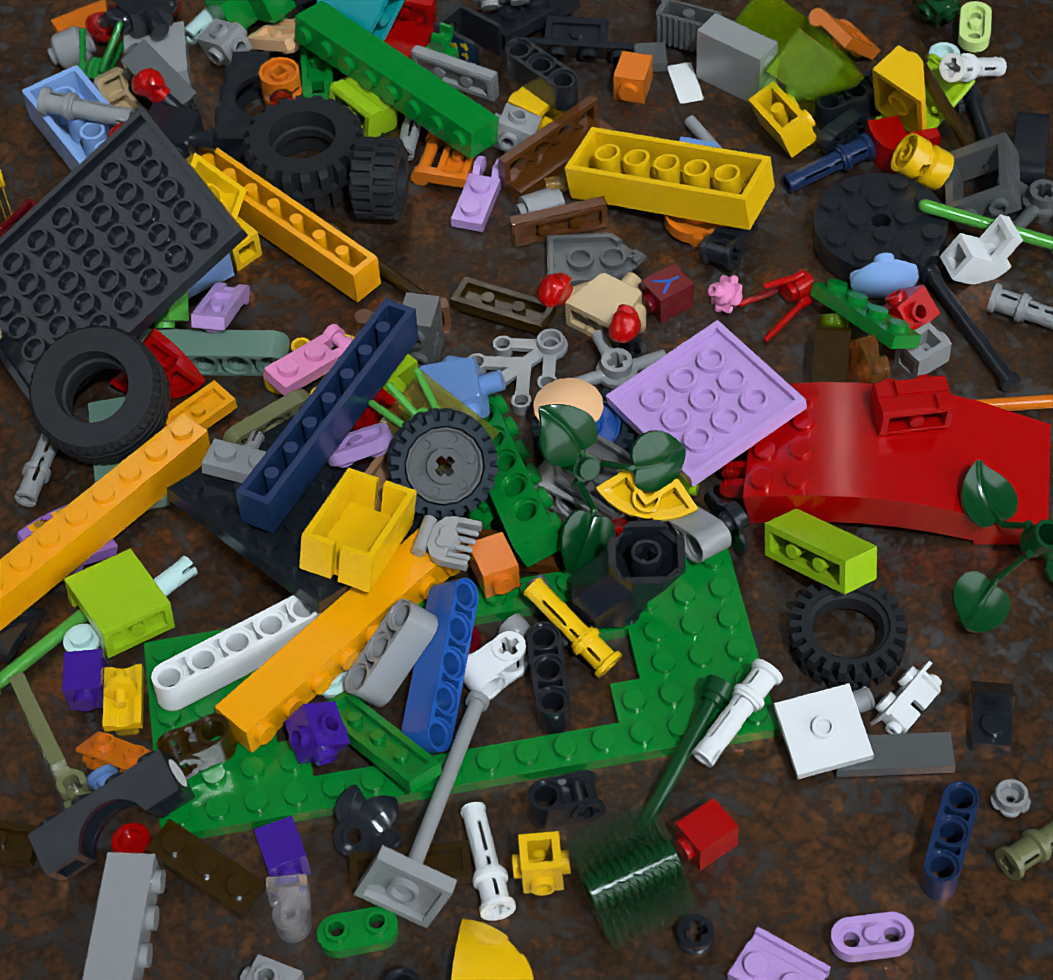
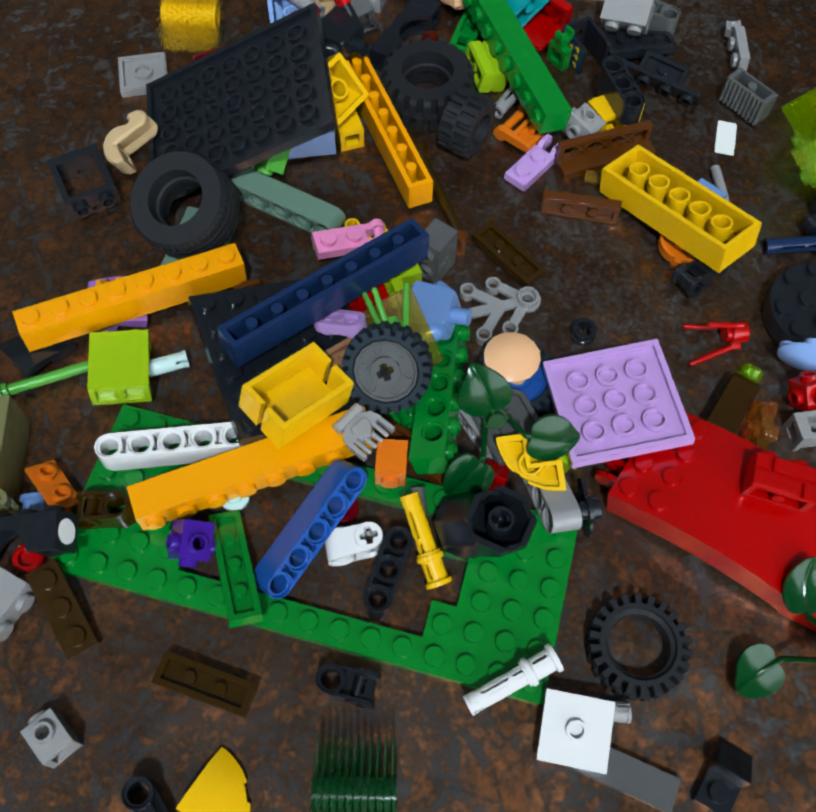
camera: 20 degrees right, 10 degrees up
light grey pin [14,433,58,507] -> none
dark purple brick [62,649,108,712] -> none
light aqua plate [63,624,100,652] -> none
yellow hips [102,664,144,736] -> none
red brick [110,328,205,399] -> none
light orange plate [162,380,238,430] -> none
lavender plate [191,282,250,333] -> none
light grey plate [202,431,266,483] -> none
olive beam [223,389,310,445] -> none
dark purple brick [254,816,311,888] -> none
orange wheel [259,57,303,107] -> none
clear leg [266,874,312,943] -> none
green plate [317,906,399,958] -> none
black plate [332,785,403,858] -> none
light grey beam [344,598,438,708] -> none
light grey tile [354,691,490,928] -> none
light grey tile [411,45,499,102] -> none
white pin [461,802,516,921] -> none
light grey hinge [498,613,531,643] -> none
yellow brick [512,831,571,895] -> none
light grey brick [515,187,565,215] -> none
tan torso [536,272,646,348] -> none
dark grey tile [547,233,646,286] -> none
light grey bar [574,330,666,391] -> none
orange brick [613,51,653,104] -> none
dark green piece [631,675,734,839] -> none
dark grey tile [635,42,667,72] -> none
dark red brick [641,263,694,324] -> none
red brick [674,798,739,871] -> none
light grey brick [696,13,779,102] -> none
bright pink plant [708,275,743,313] -> none
yellow brick [748,81,817,158] -> none
lime brick [765,508,877,595] -> none
green plate [810,279,922,349] -> none
white hinge [870,661,942,734] -> none

